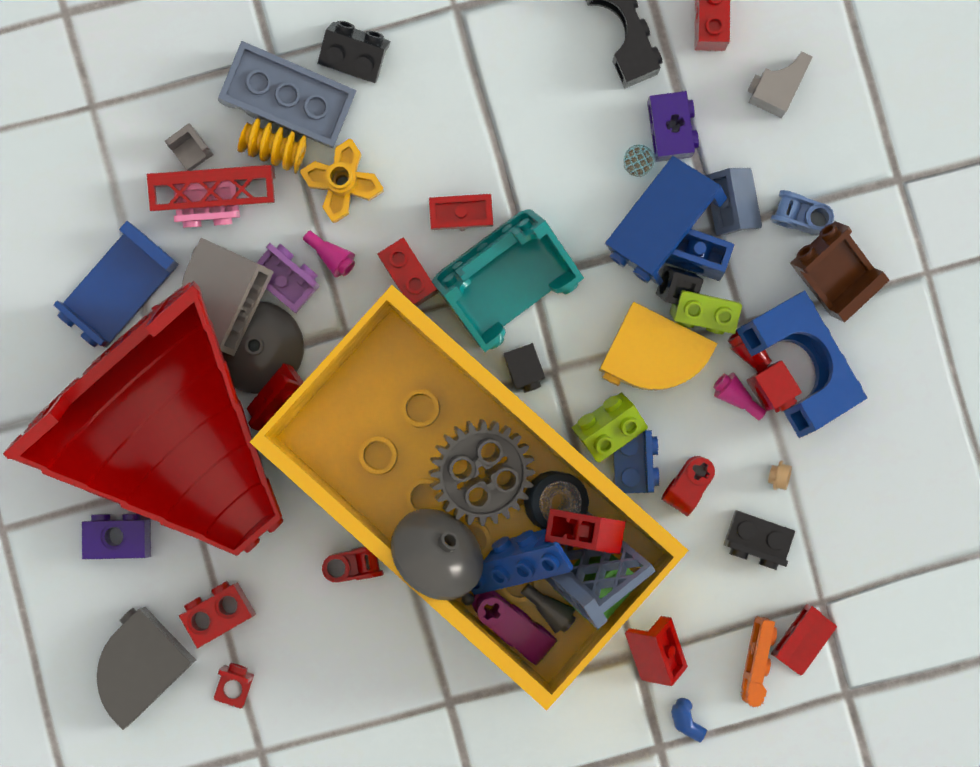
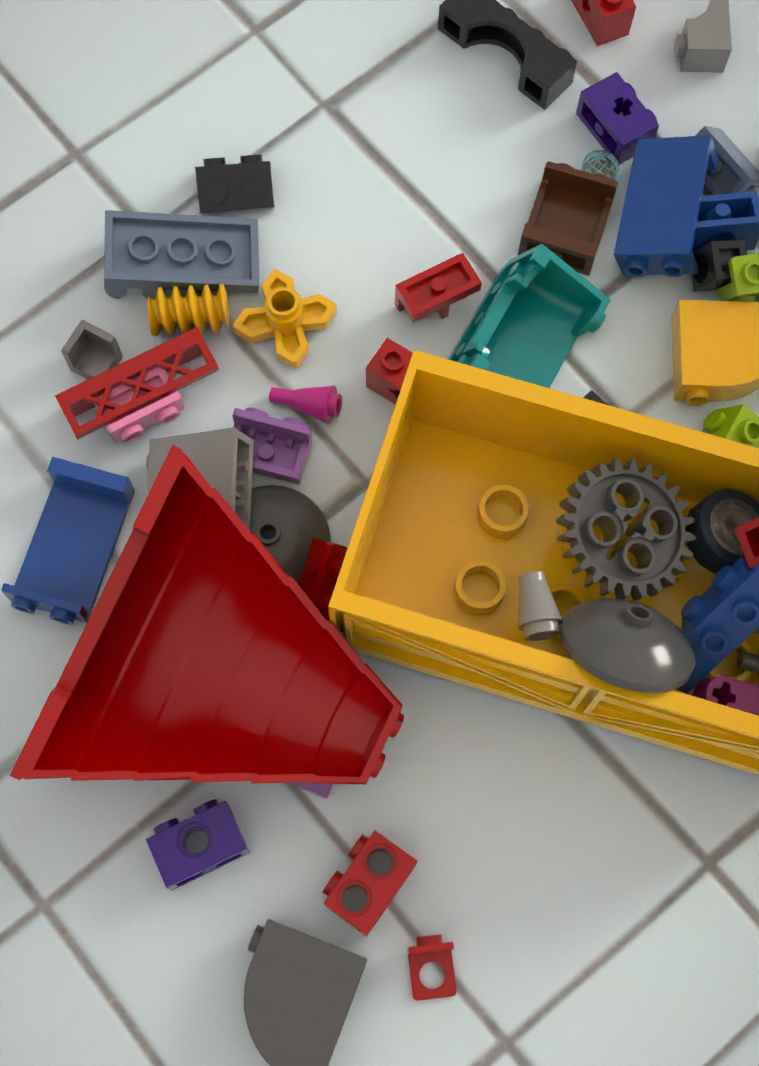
camera: 25 degrees left, 15 degrees down
red piece [322,546,384,582] -> none
none -> reddish brown panel [518,161,618,276]
none -> light grey cone [518,571,563,641]

